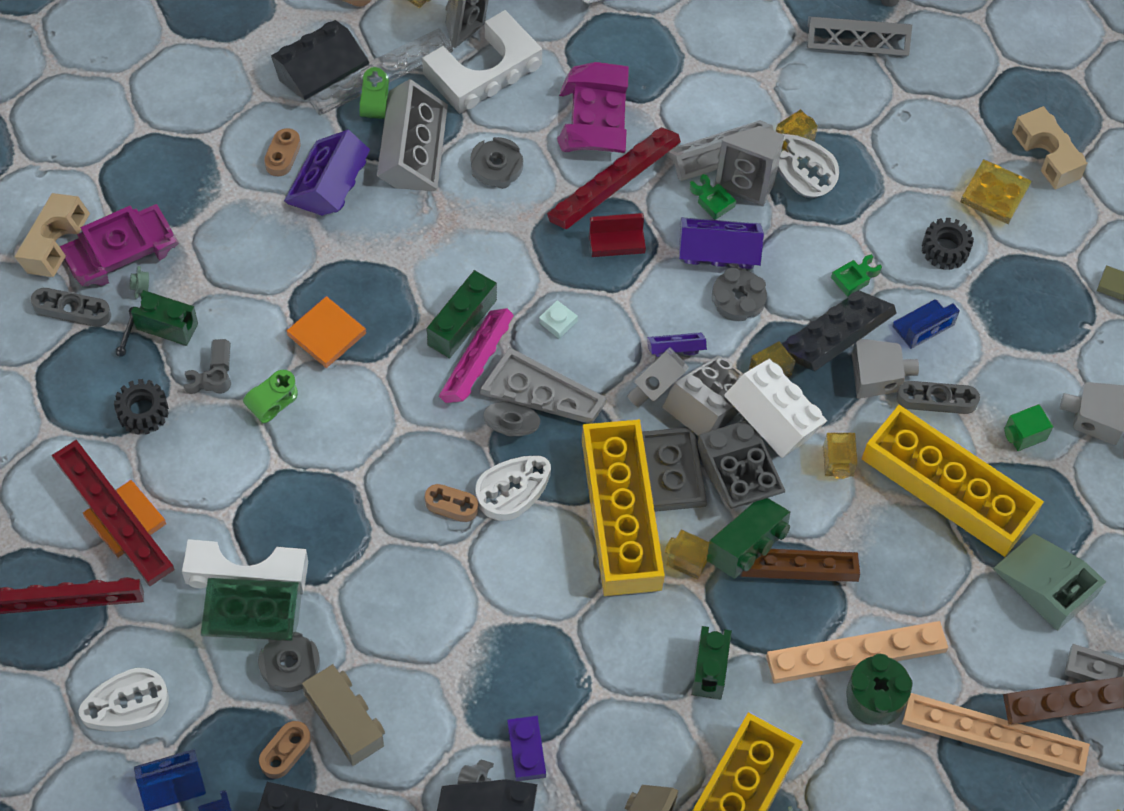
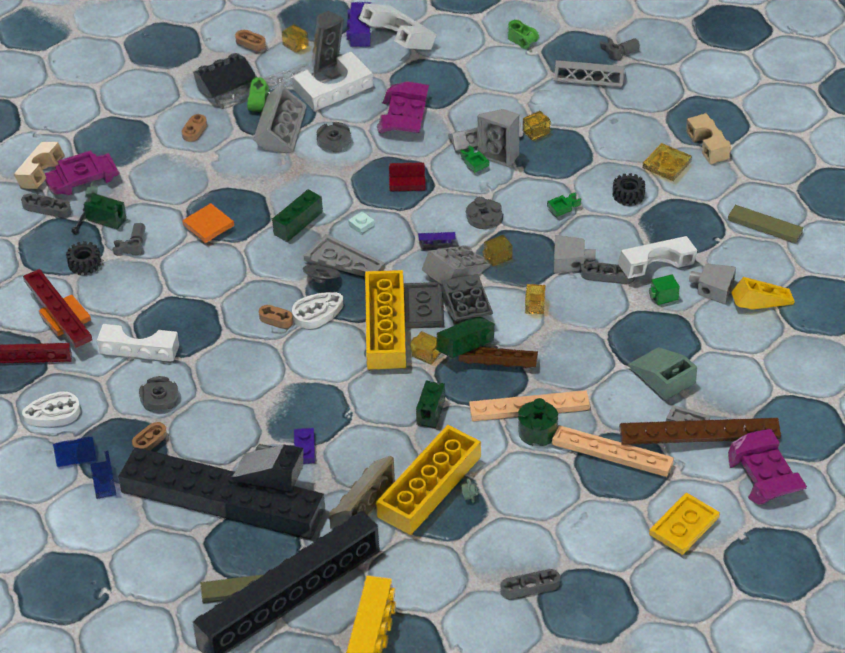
camera: 10 degrees right, 15 degrees down
clear green slope [200,578,301,641] -> none
bright green piece [243,370,298,423] -> none
dark purple slope [284,130,370,216] -> none
dark tan brick [302,664,385,766] -> none
dark pink plate [439,308,514,403] -> none
dark red plate [547,127,681,230] -> none
light grey torso [627,347,689,408] -> none
dark purple slope [679,217,764,269] -> none
white brick [724,359,827,458] -> none
black plate [777,290,897,372] -> none
white piece [778,134,839,198] -> none
yellow brick [861,405,1044,557] -> none
clear blue panel [892,299,960,349] -> none
none -> white arch [618,236,697,278]

